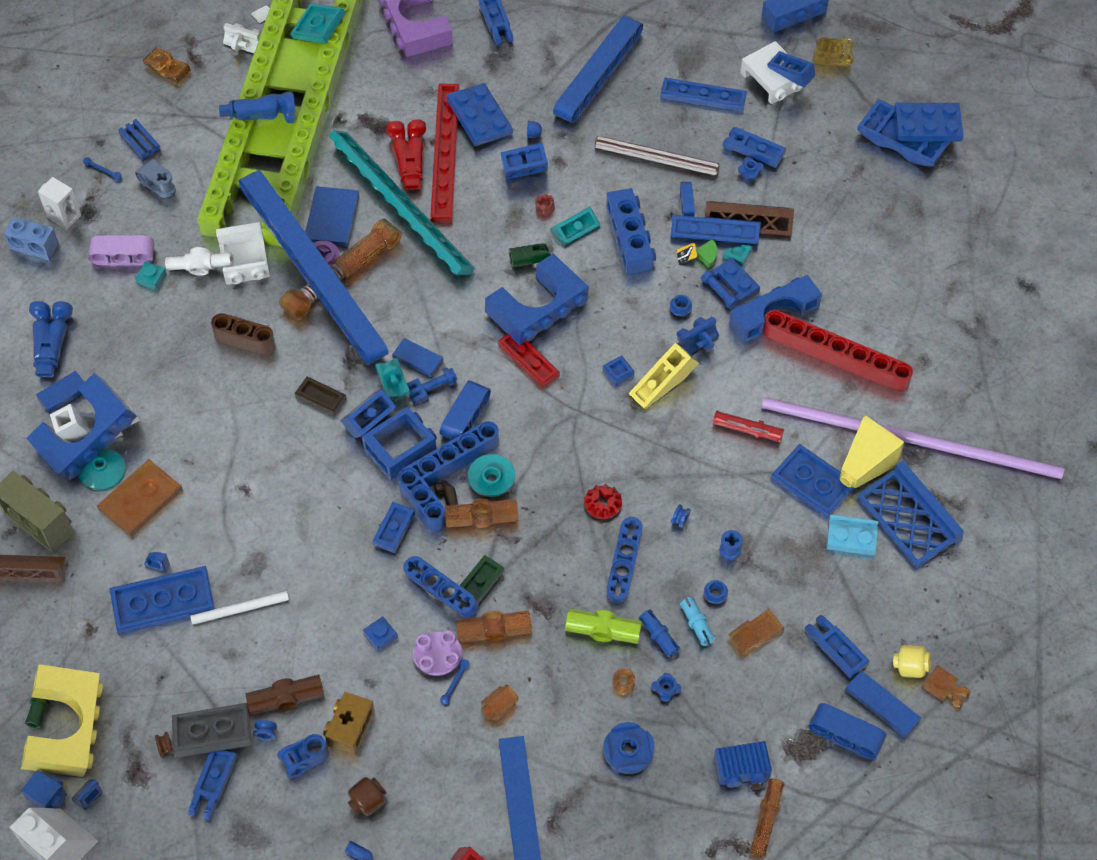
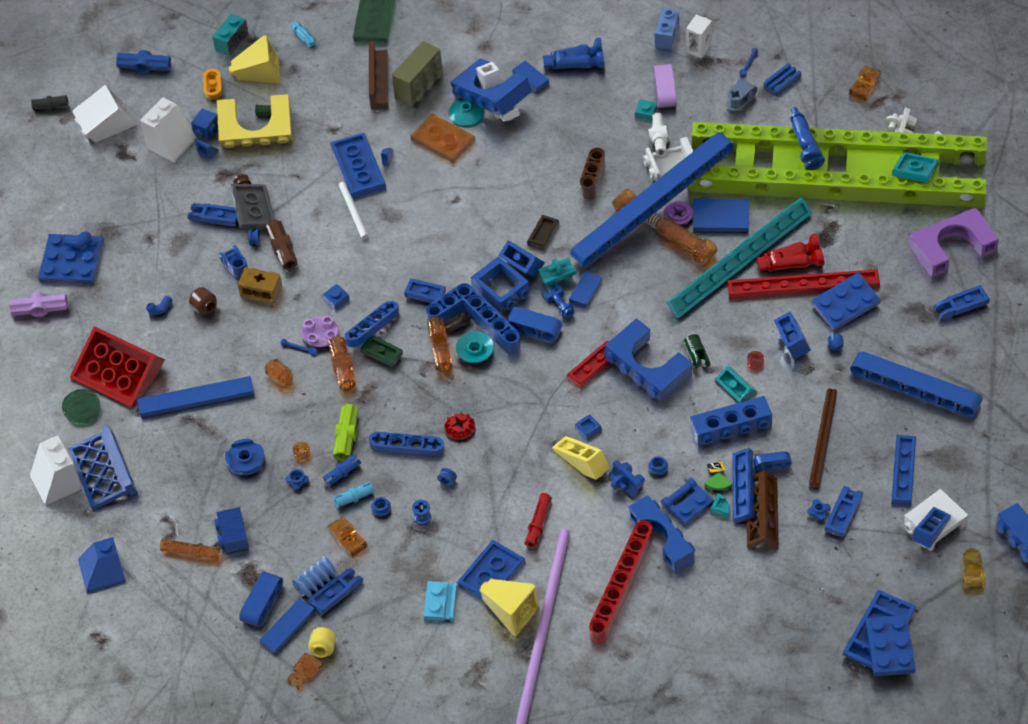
camera: 90 degrees right, 5 degrees down
blue fence [857,460,964,568] -> none
none -> medium blue piece [292,556,337,598]

